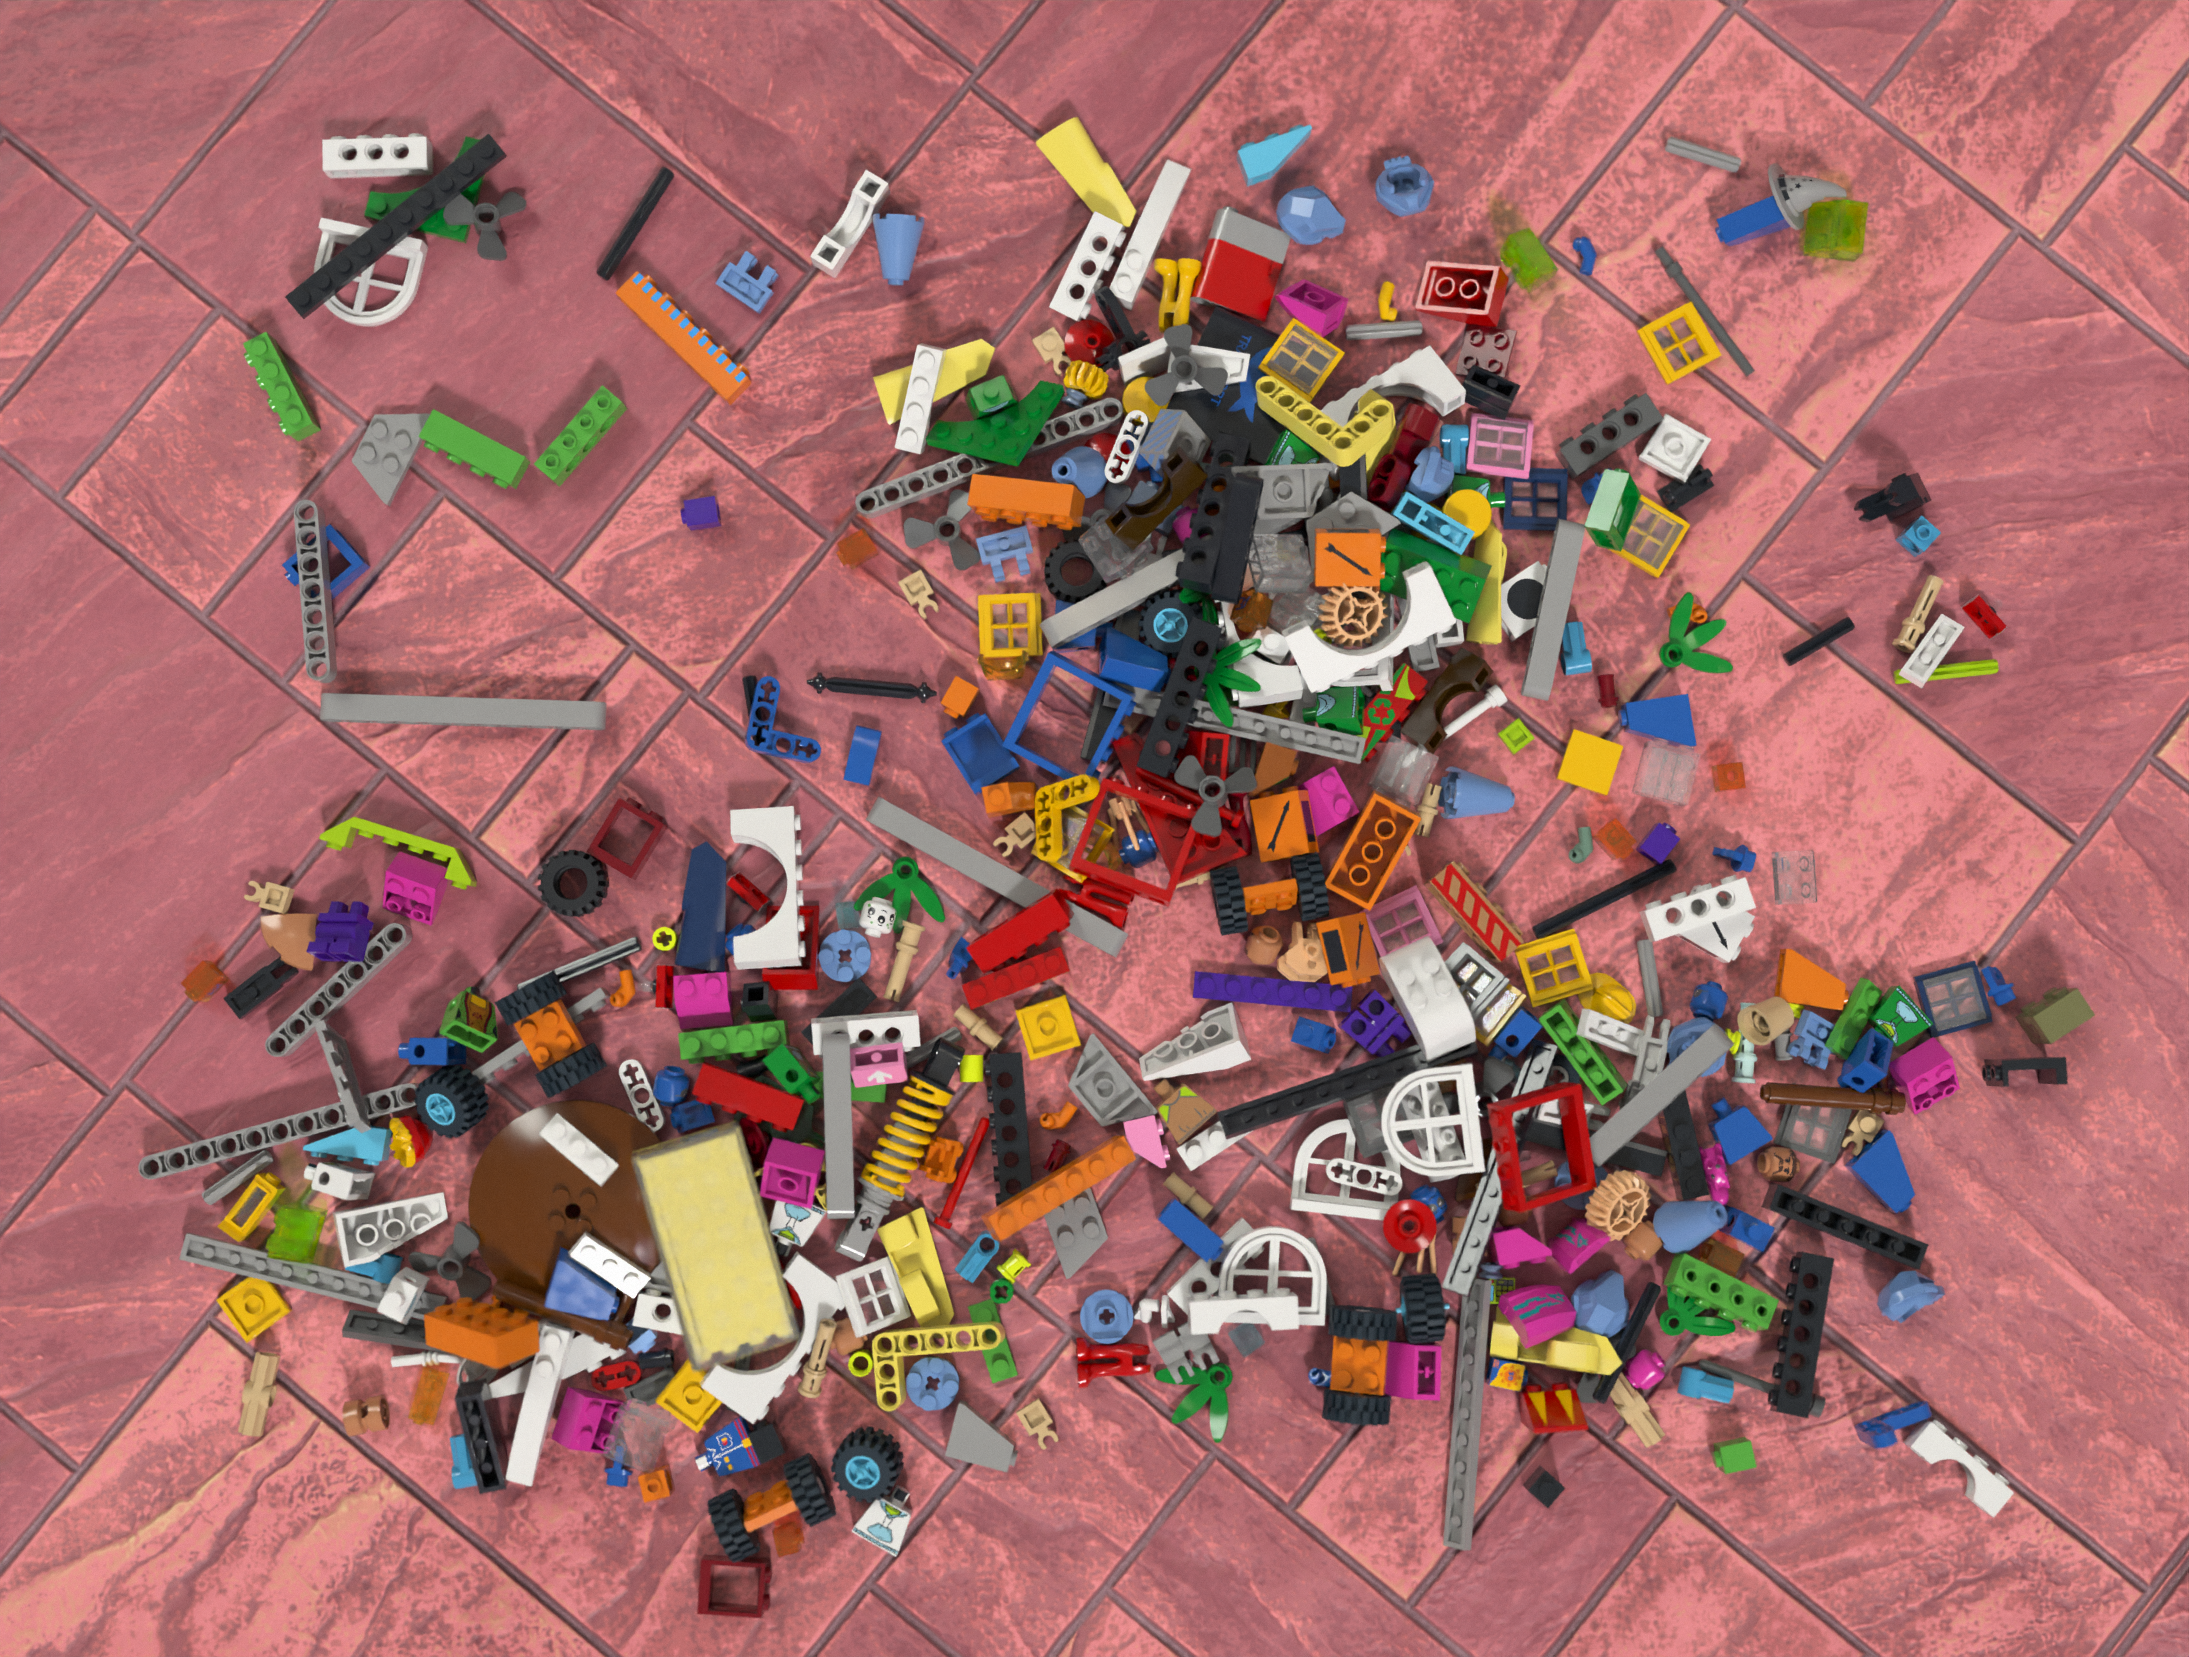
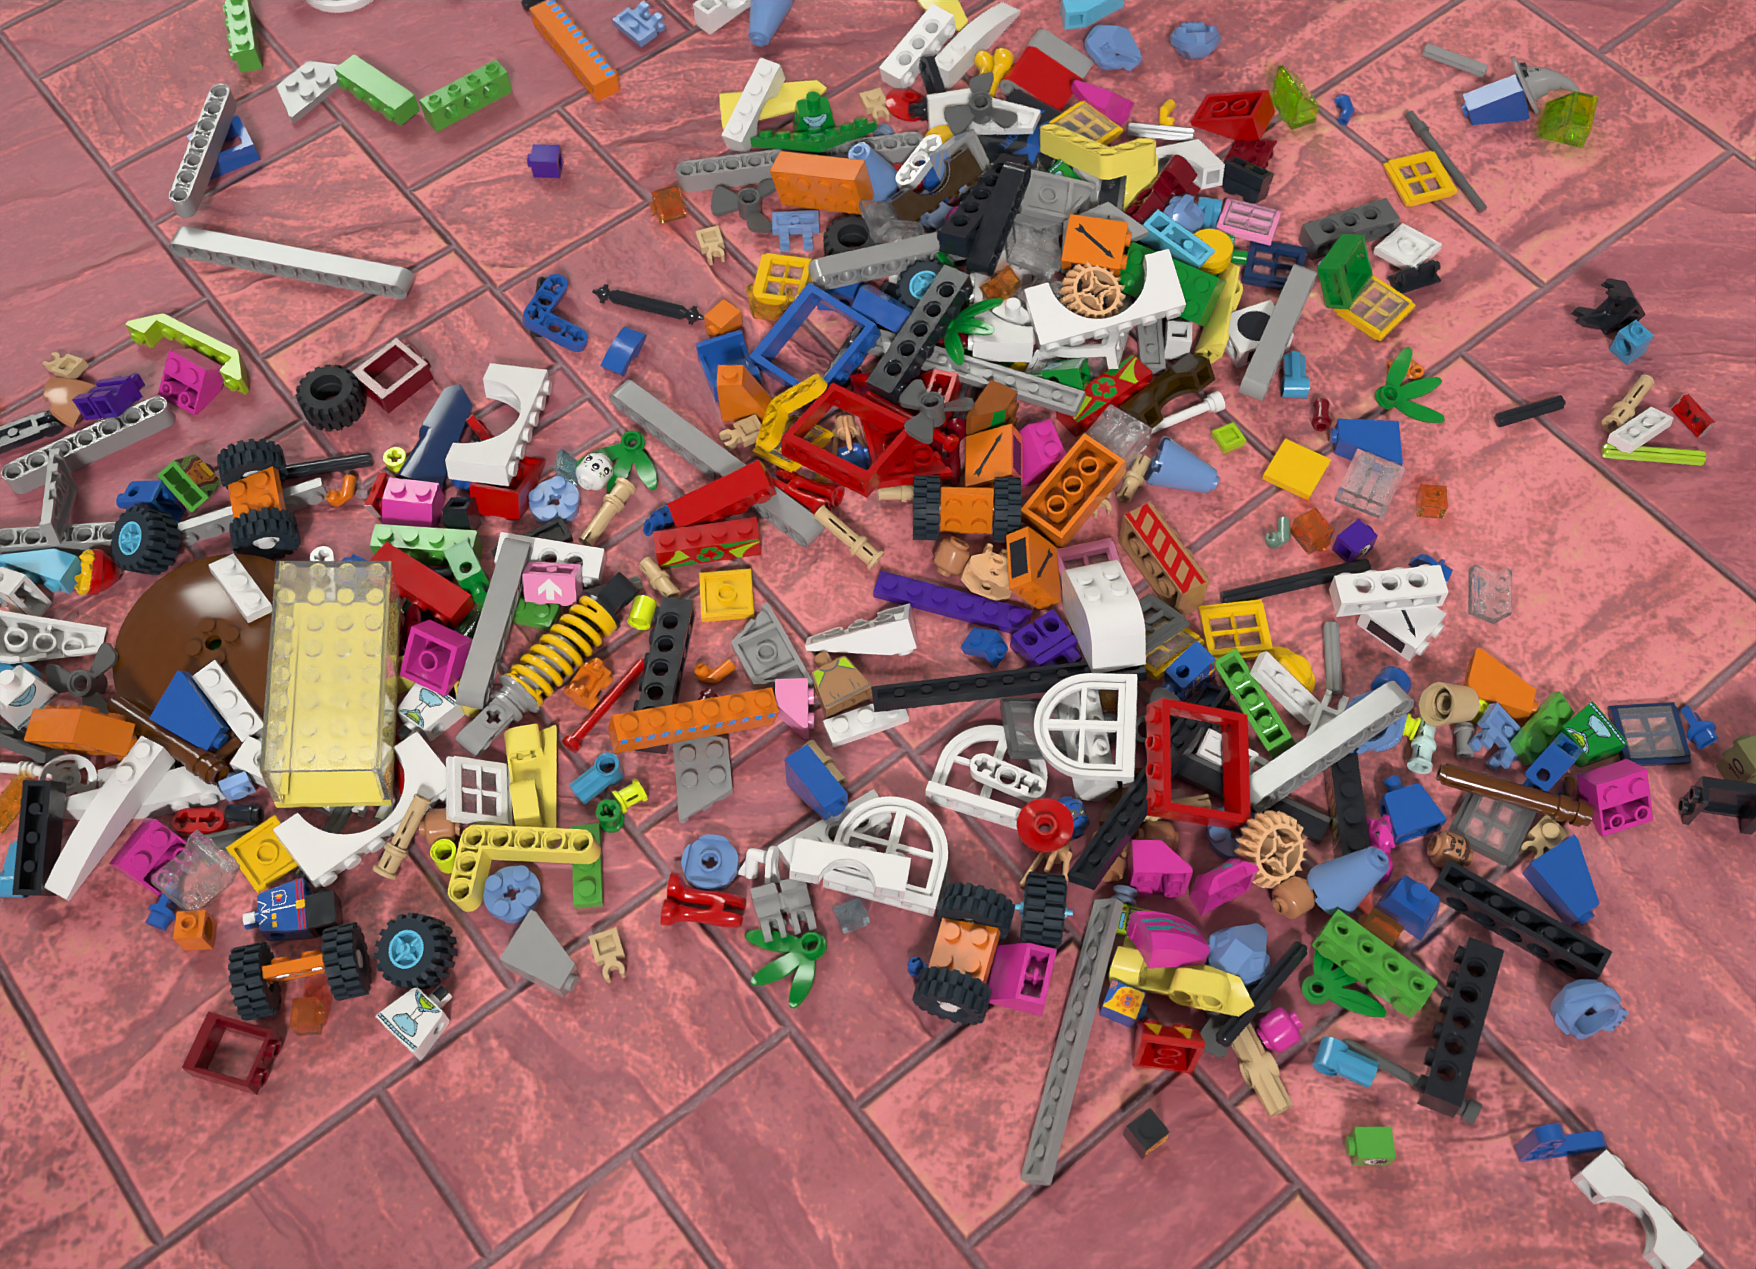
camera: 15 degrees right, 25 degrees down
yellow gear [1064,360,1109,400] -> none
none -> tan pin [813,505,885,570]

